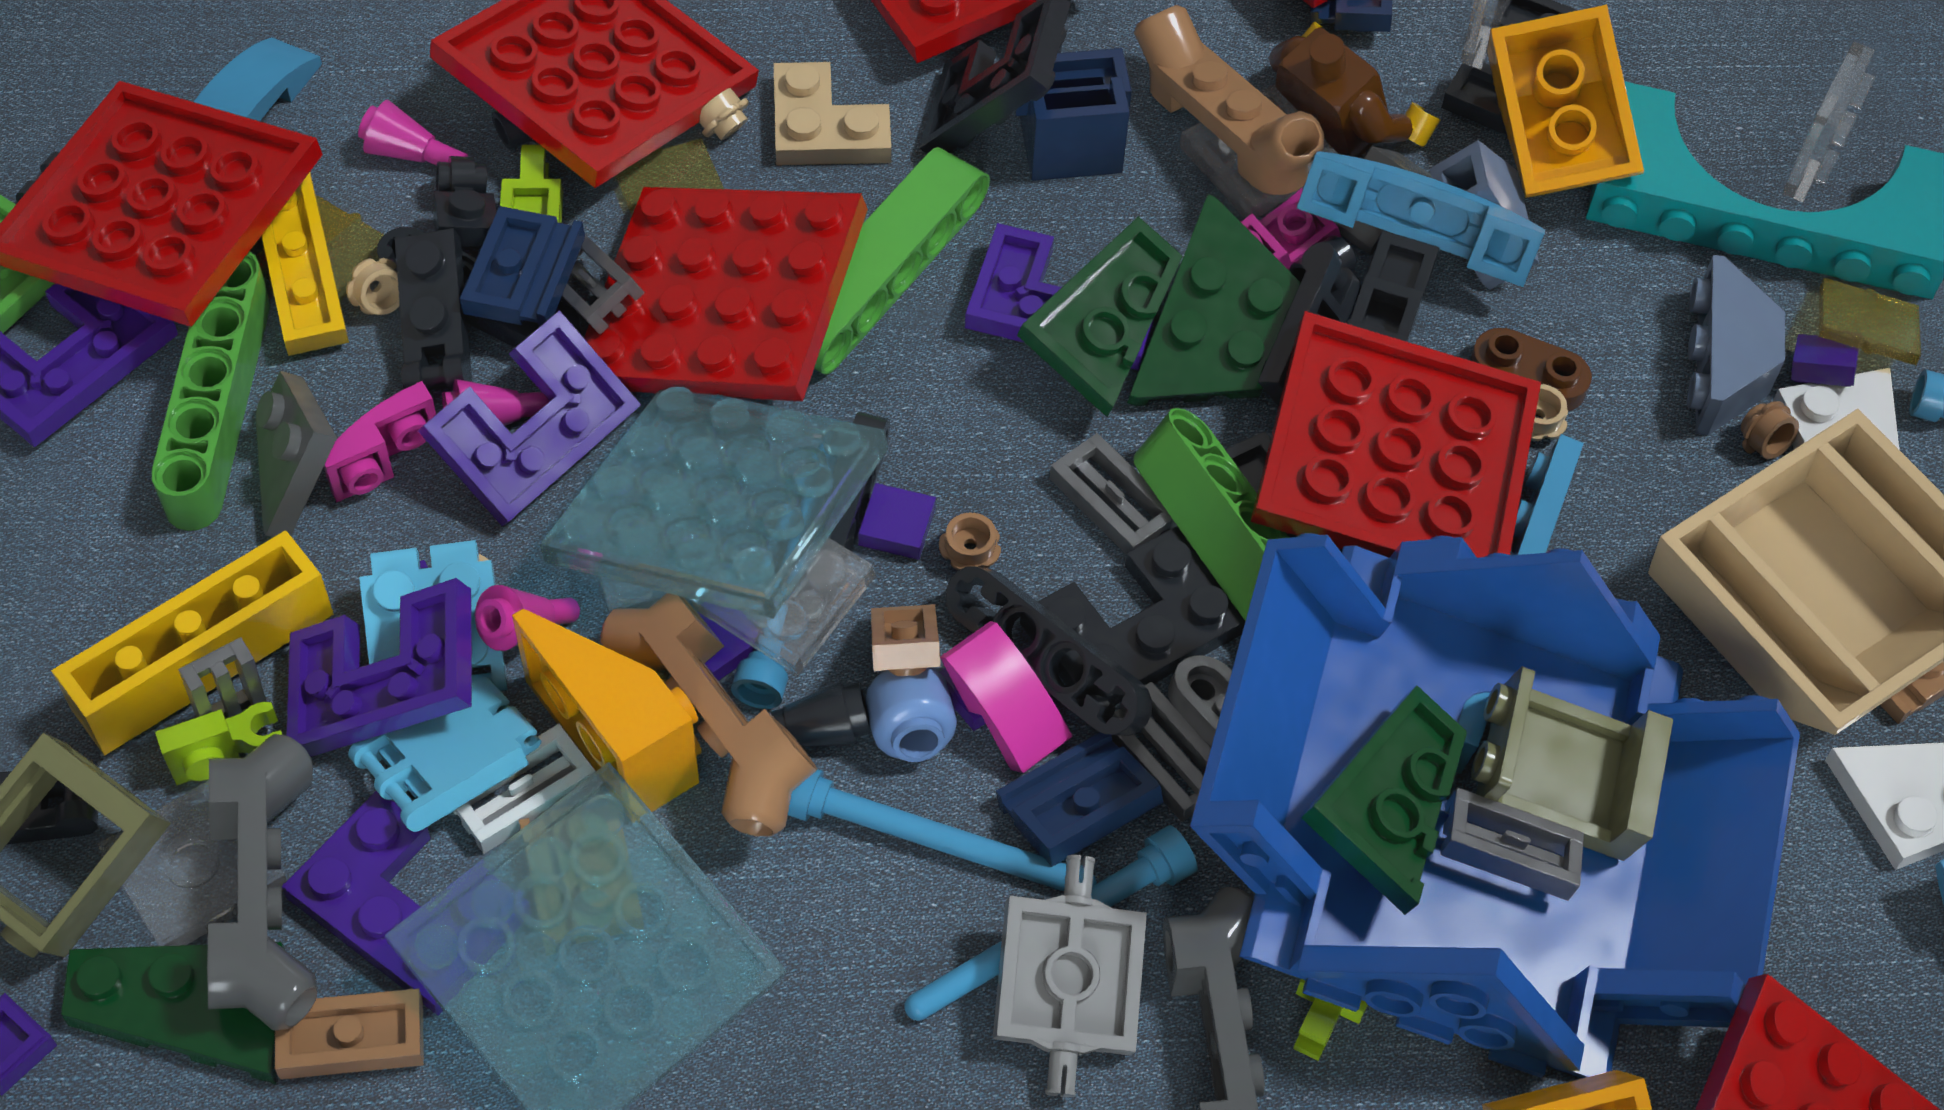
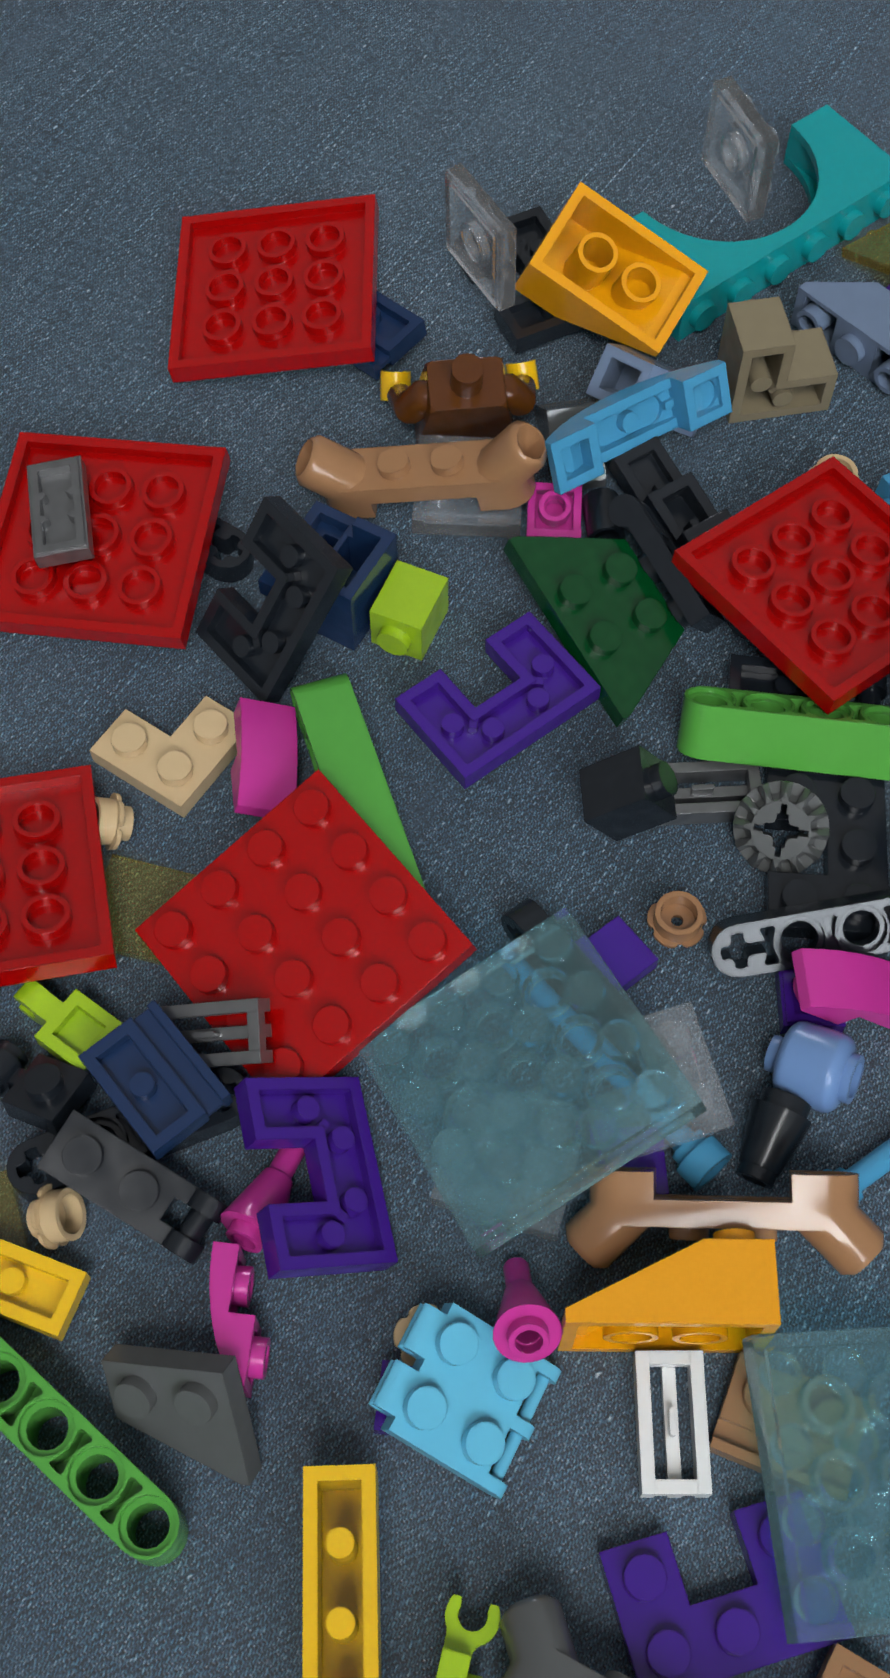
camera: 50 degrees left, 5 degrees up
flat silver tile [178,637,267,718] -> none
dark purple plate [286,578,472,757] -> none
medium azure plate [348,677,542,832] -> none
medium nougat plate [871,604,941,676] -> none
dark green wing [1017,216,1183,417] -> none
reddish brown plate [1470,328,1592,411] -> none
none -> dark pink slope [231,697,298,817]
none -> lime brick [369,560,448,661]
none -> black brick [579,745,678,841]
none -> dark tan brick [717,296,838,424]
none -> dark grey gear [733,780,830,873]

